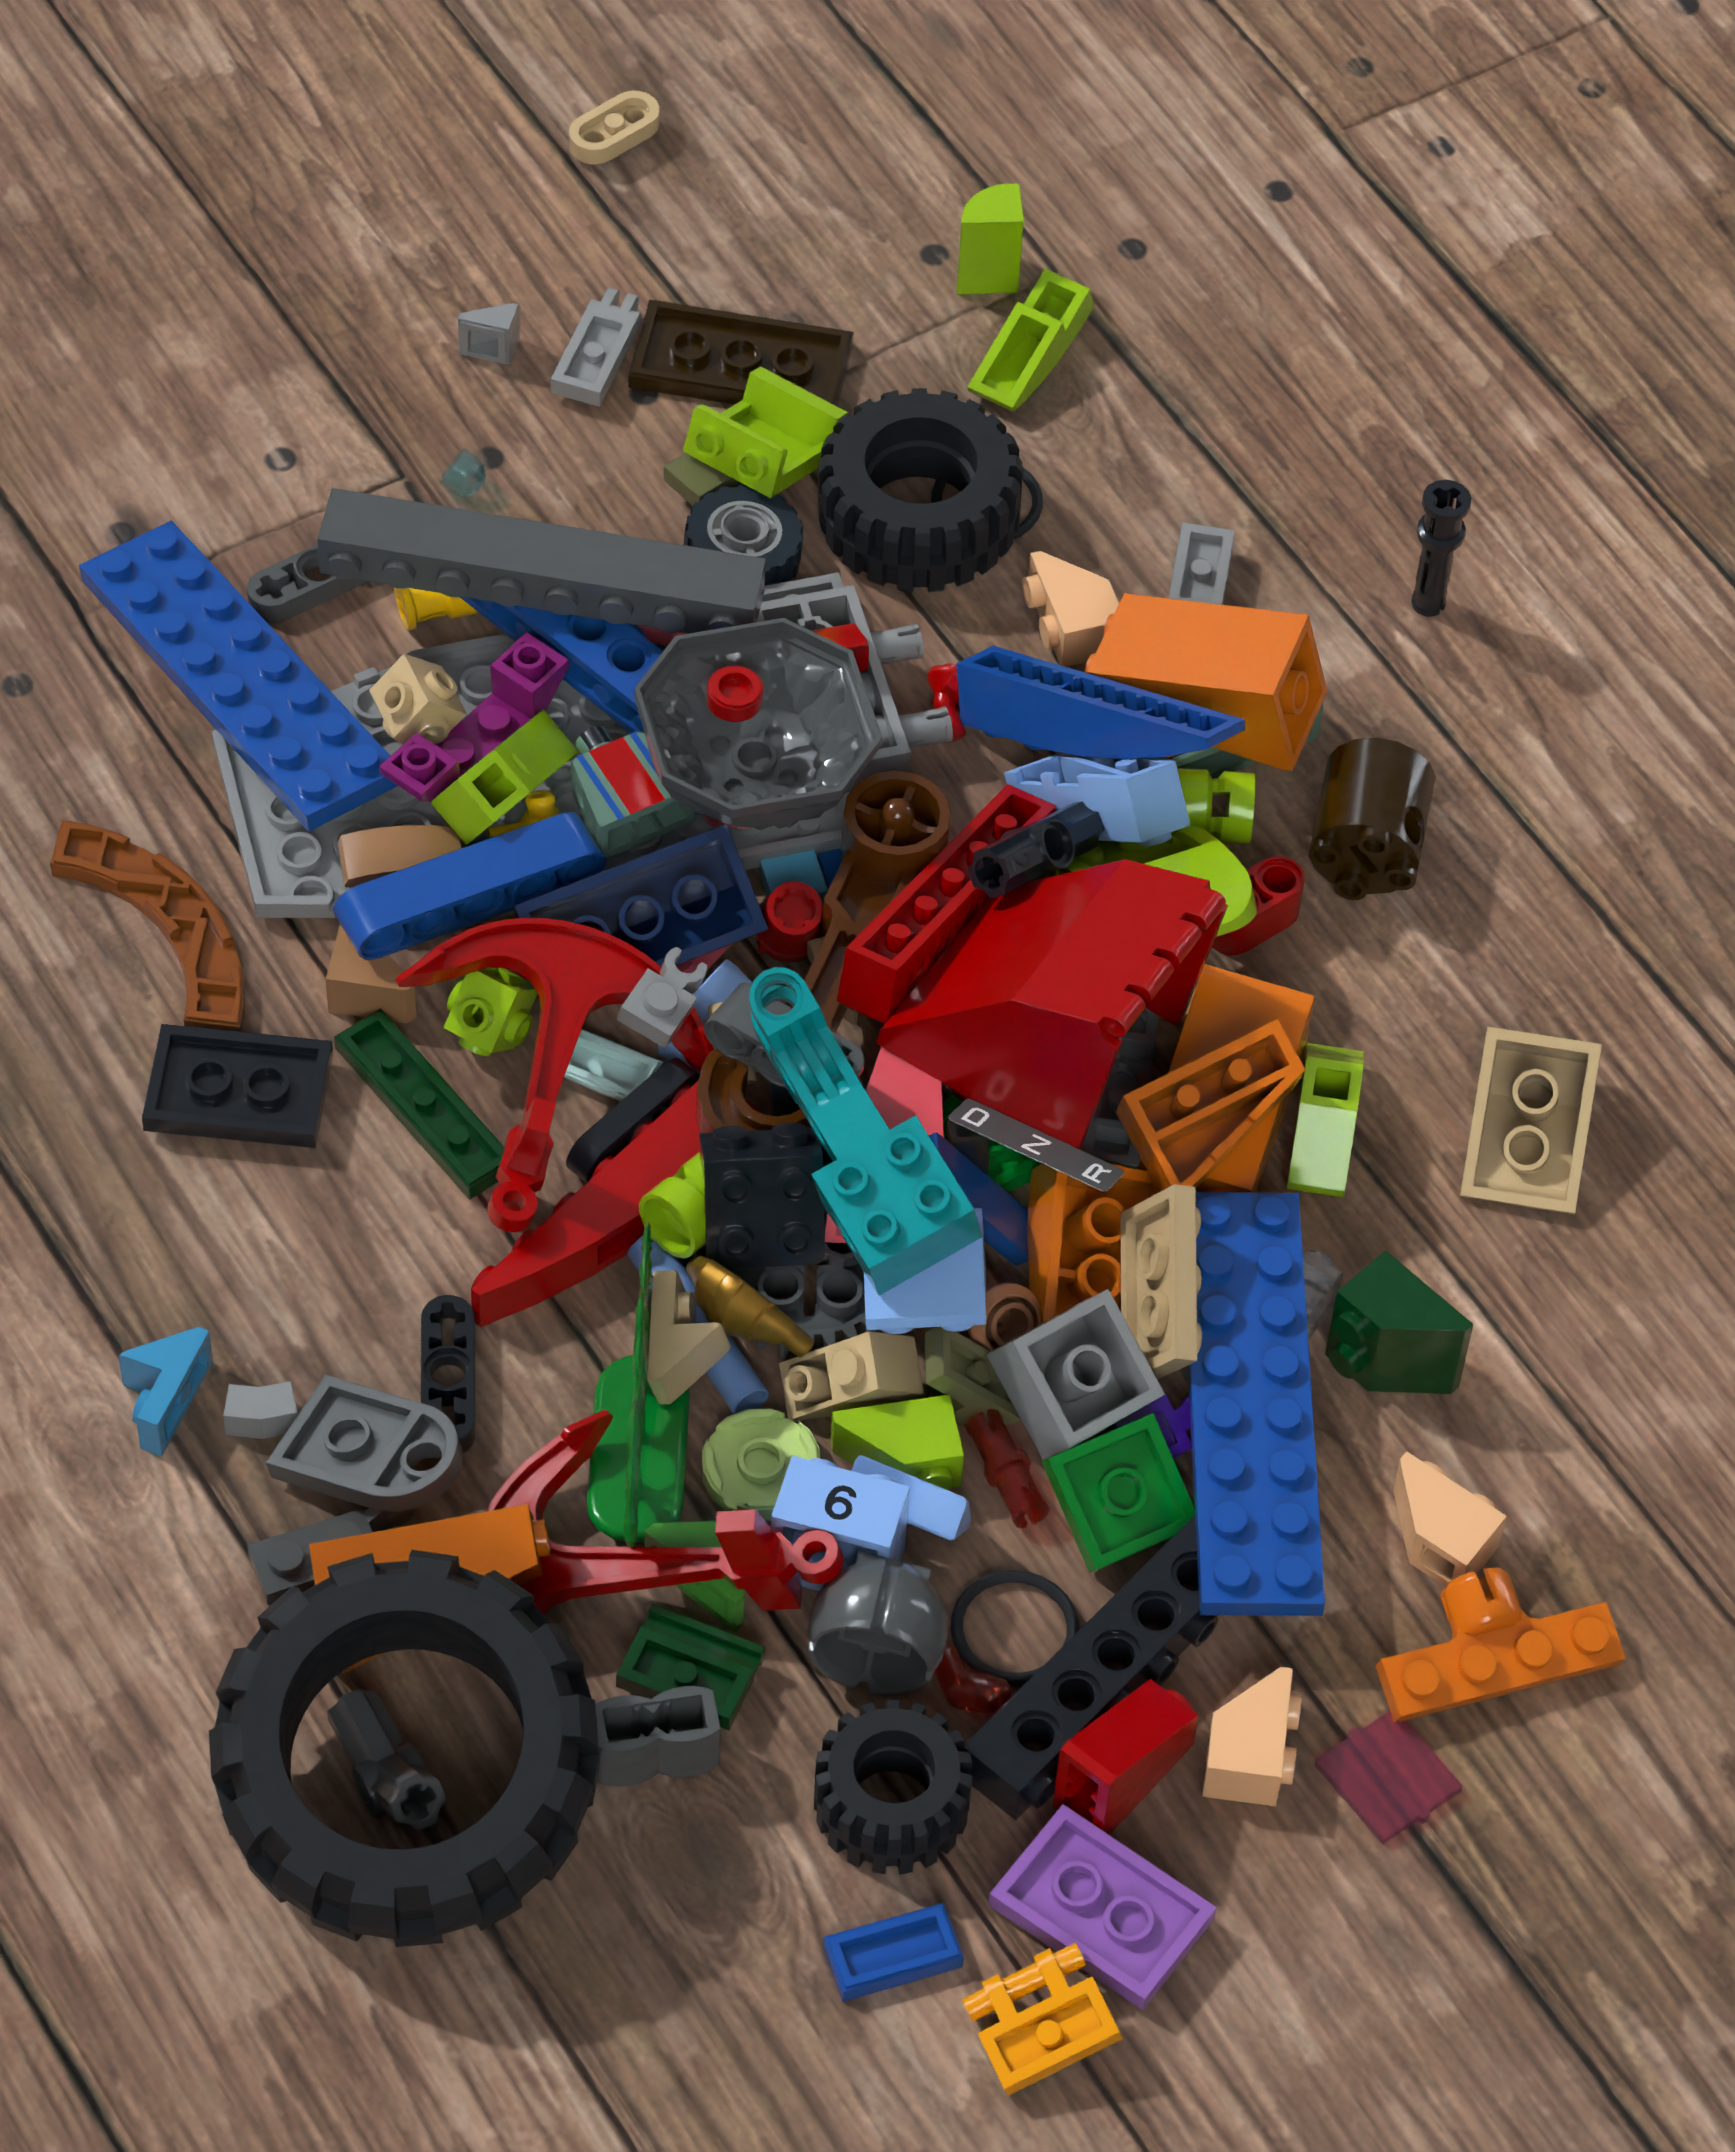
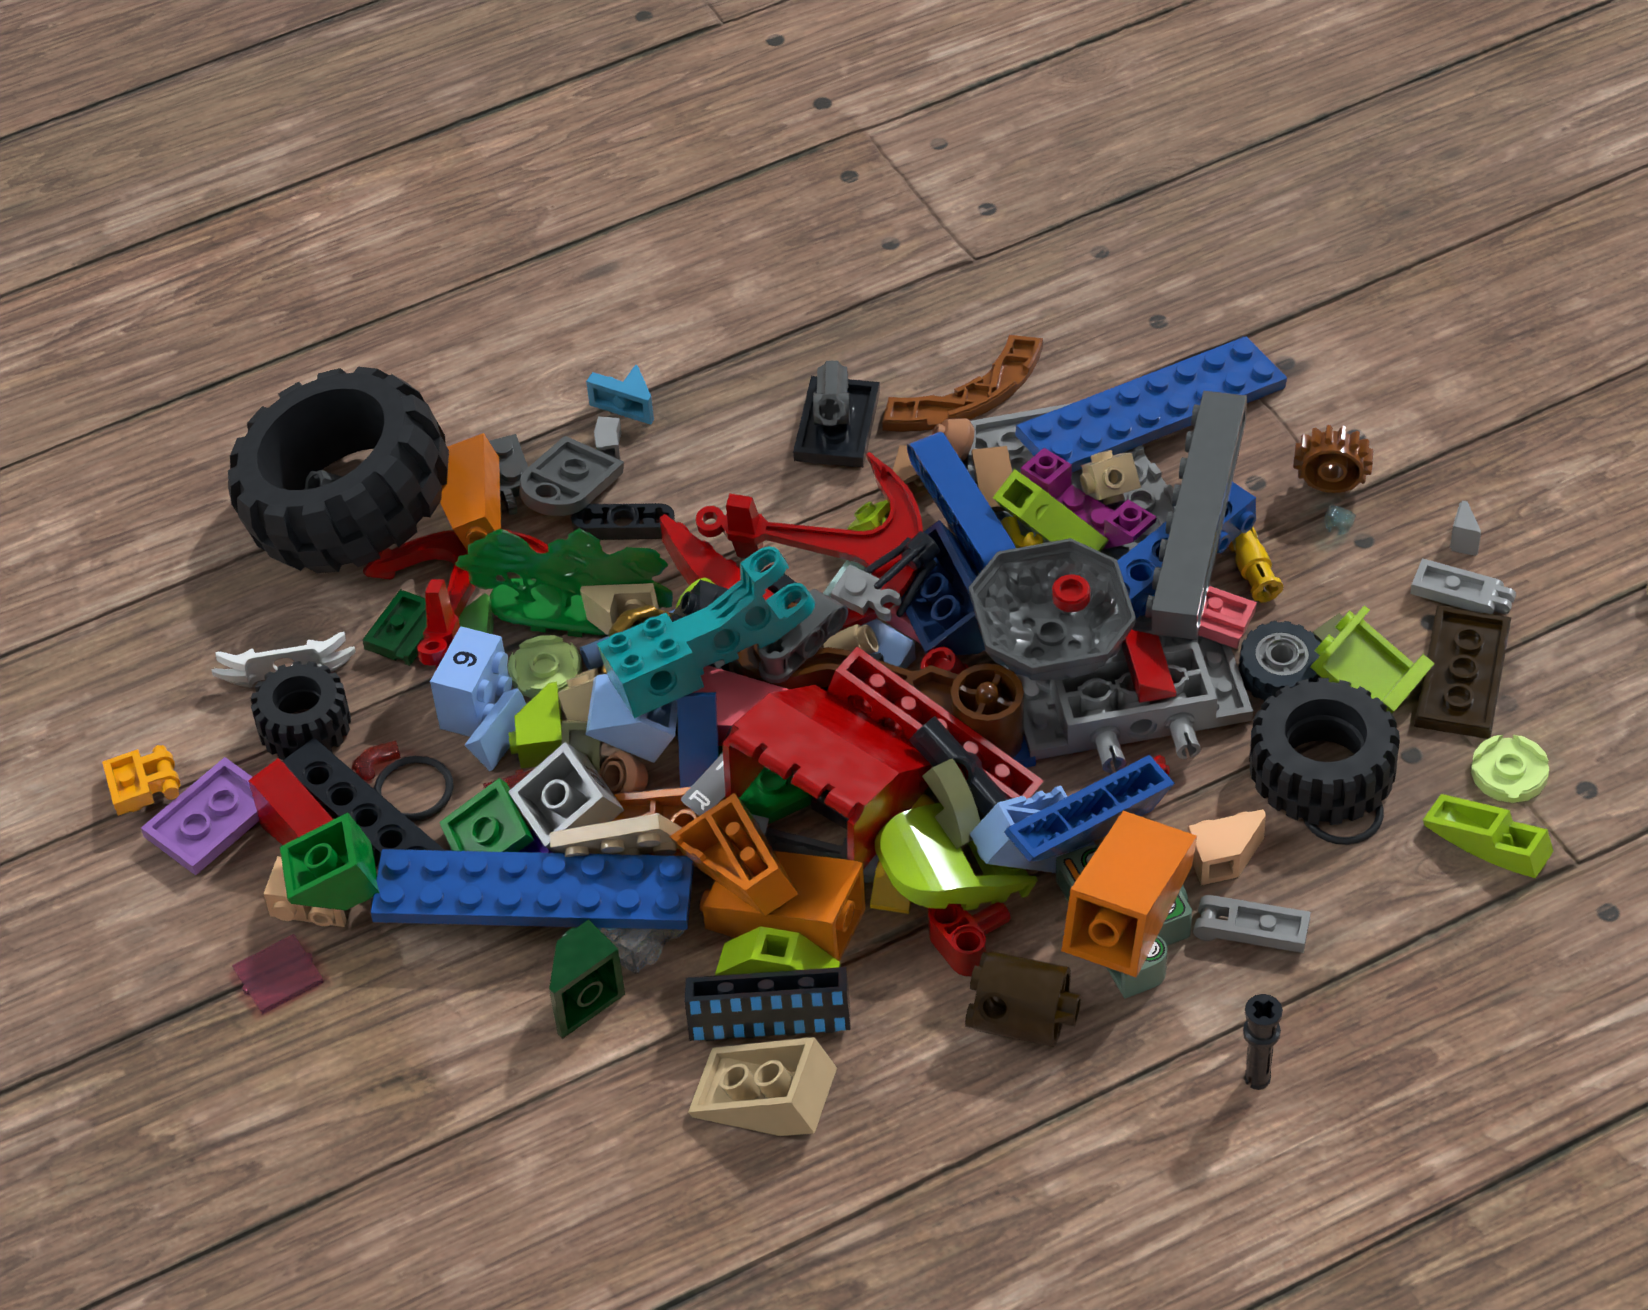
camera: 100 degrees right, 5 degrees down
dark grey beam [247,544,368,623] -> none
dark green tile [334,1009,504,1200] -> none
dark grey brick [595,1686,720,1787] -> none
dark grey piece [808,1551,948,1696] -> none
blue tile [823,1903,964,2002] -> none
lime brick [956,183,1024,295] -> none
lime wheel [1177,768,1255,845] -> none
orange plate [1375,1567,1626,1723] -> none
light nougat slope [1393,1451,1507,1587] -> none
none -> white piece [212,632,356,688]
none -> green slope [280,813,380,911]
none -> black brick [684,967,851,1041]
none -> dark grey piece [813,360,850,425]
none -> black plant [864,531,940,617]
none -> olive slope [922,758,980,849]
none -> nougat cone [932,418,975,462]
none -> dark orange gear [1293,425,1374,493]
none -> yellowish green tile [1471,735,1549,803]

